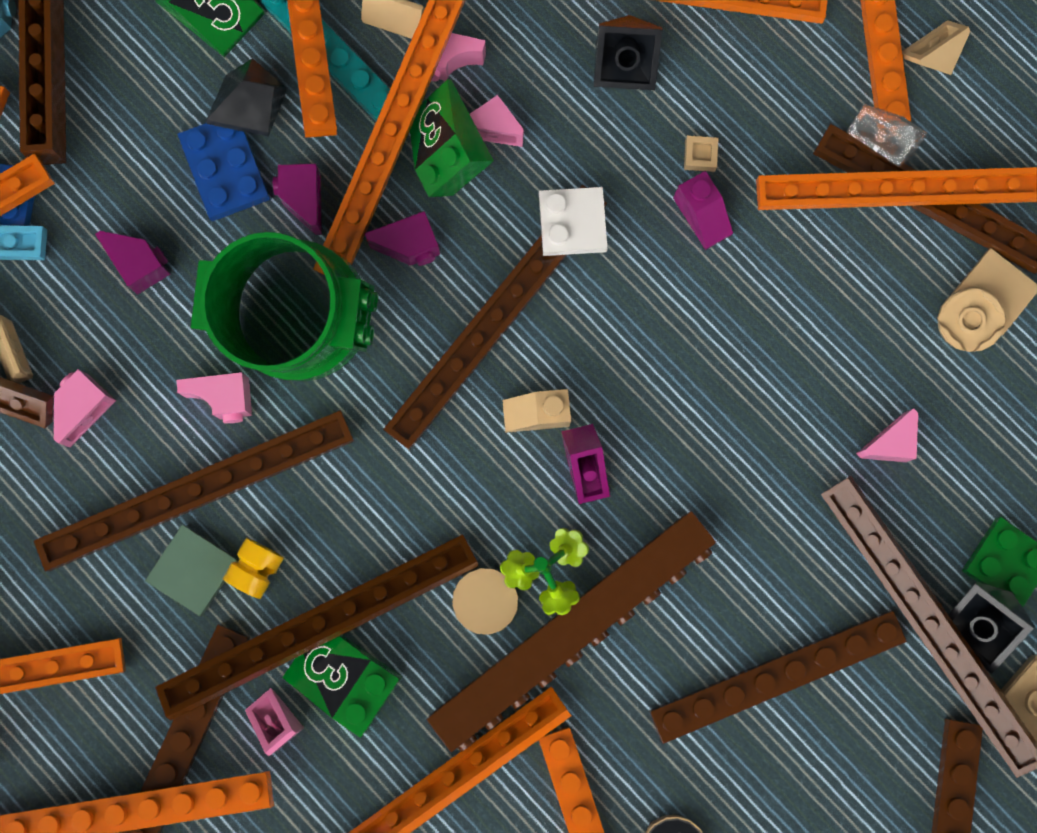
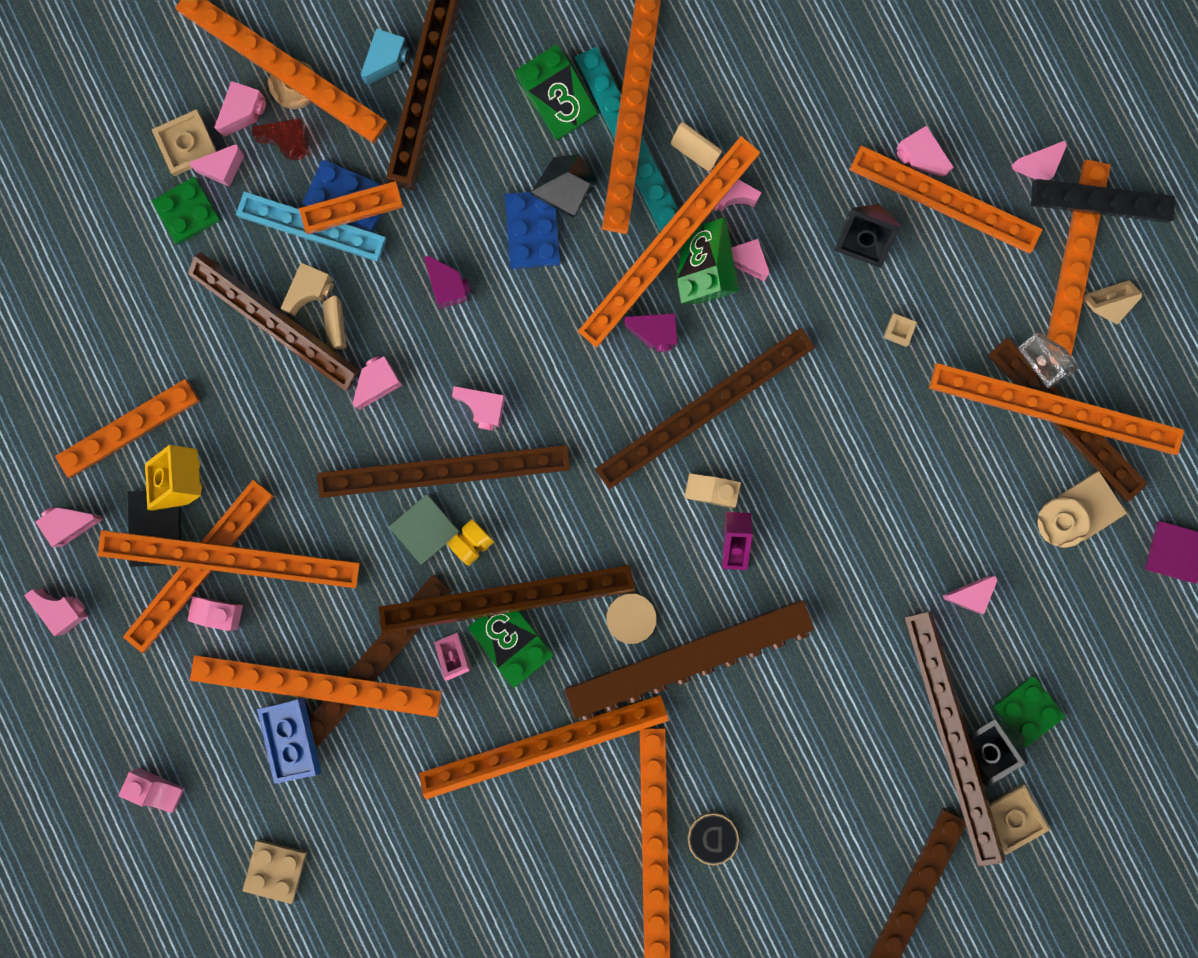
camera: 25 degrees right, 5 degrees up
green cylinder [190,232,378,381] -> none
magenta slope [273,164,322,235] -> none
lime plant [500,528,589,615] -> none
white plate [539,187,608,256] -> none
reddish brown plate [649,611,907,744] -> none
magenta slope [673,170,733,250] -> none

